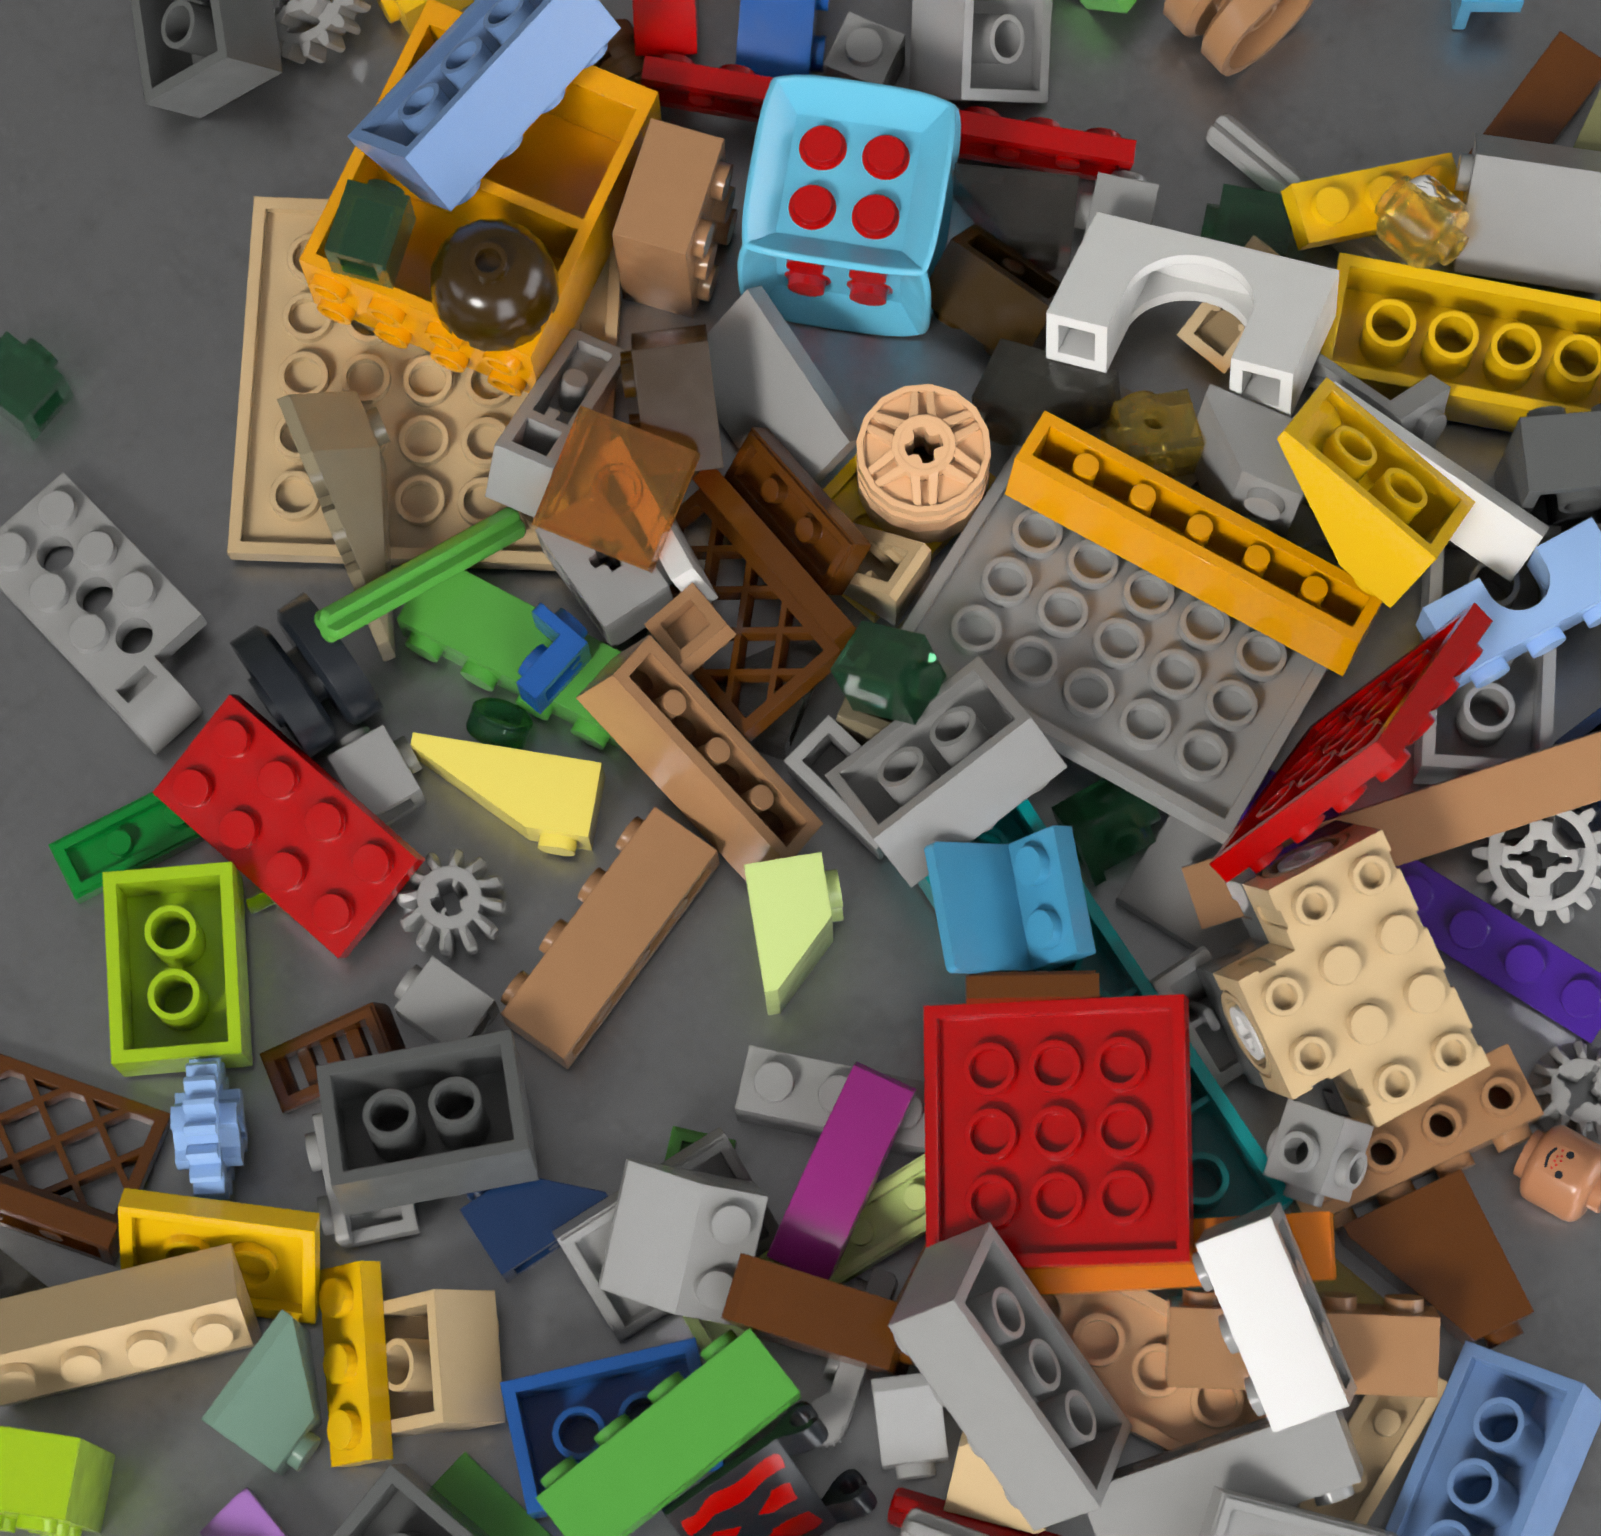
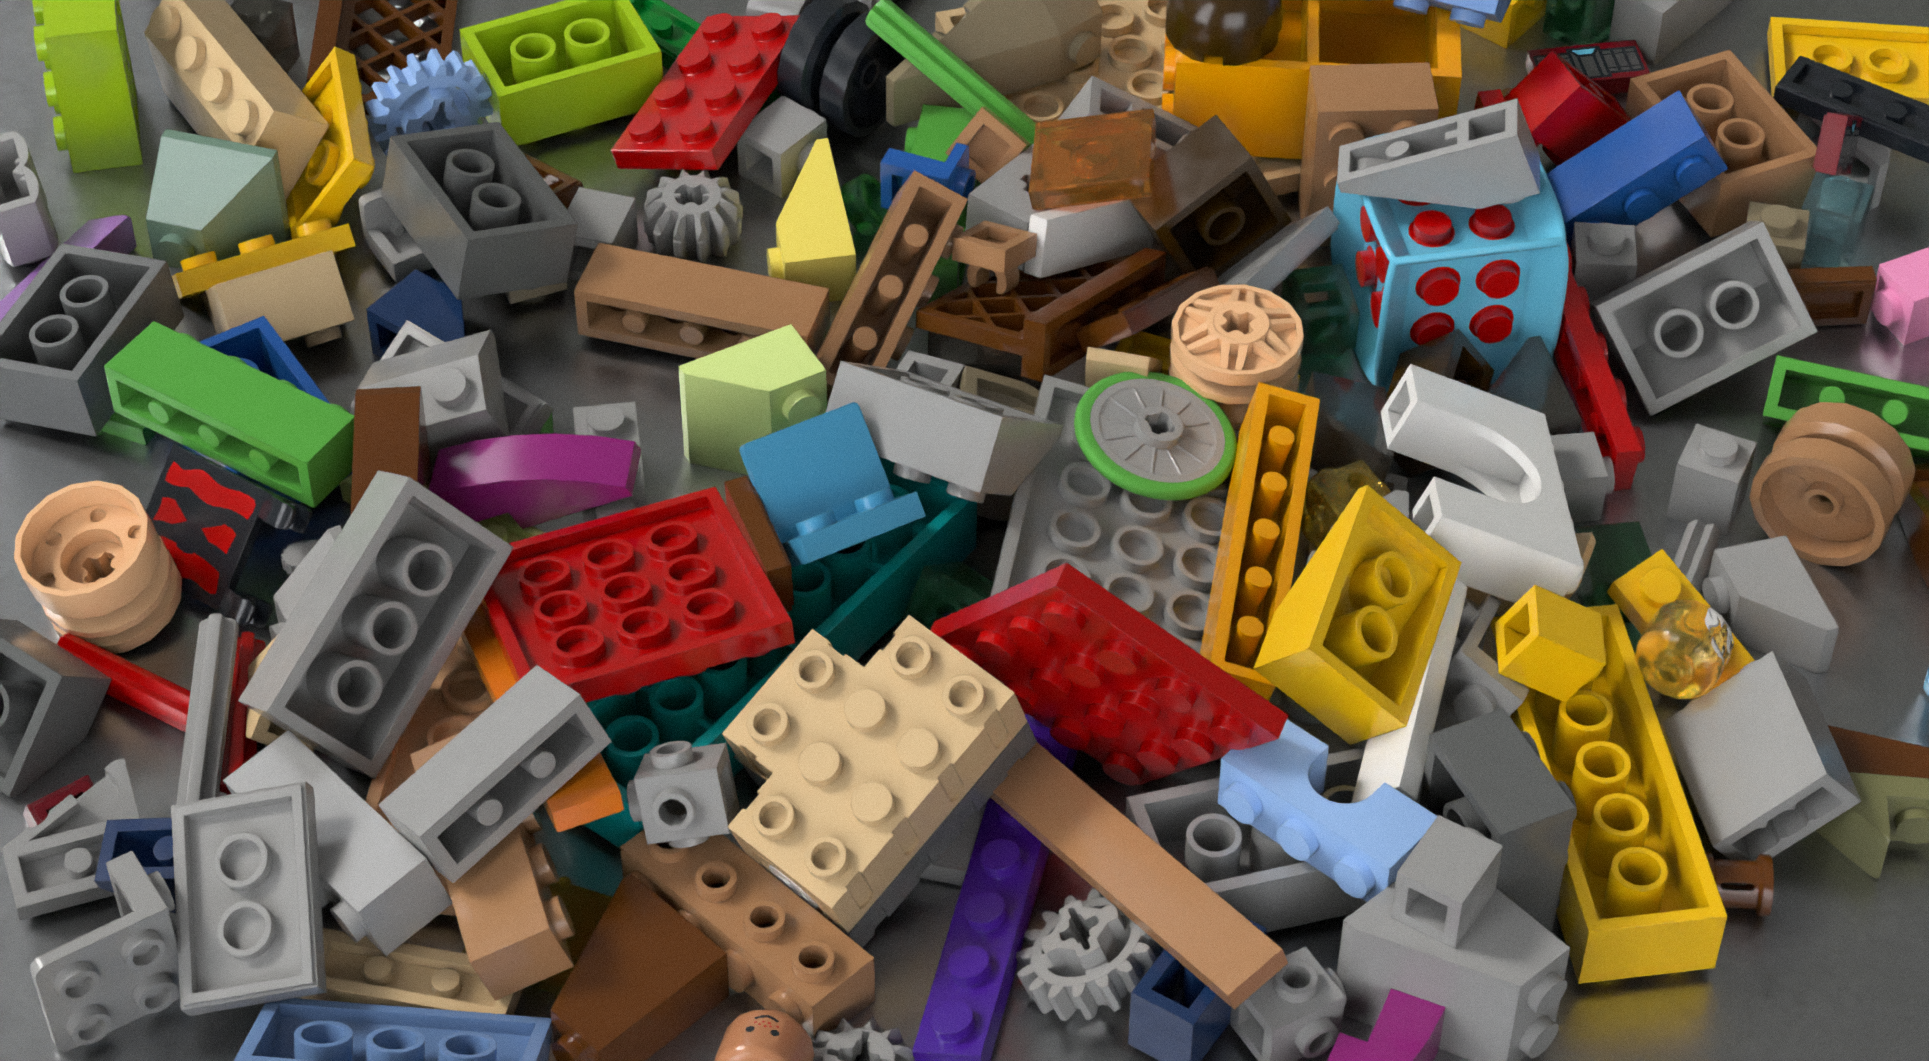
camera: 65 degrees right, 30 degrees down
clear green brick [830,620,947,725] -> none
none -> medium nougat tile [945,106,1031,184]
none -> light grey wheel [1074,372,1237,500]
none -> clear green brick [1281,264,1360,360]
none -> light grey slope [1337,98,1540,209]
none -> yellow brick [1495,585,1607,703]
none -> light grey brick [1666,423,1757,536]
none -> light grey slope [1702,535,1839,674]

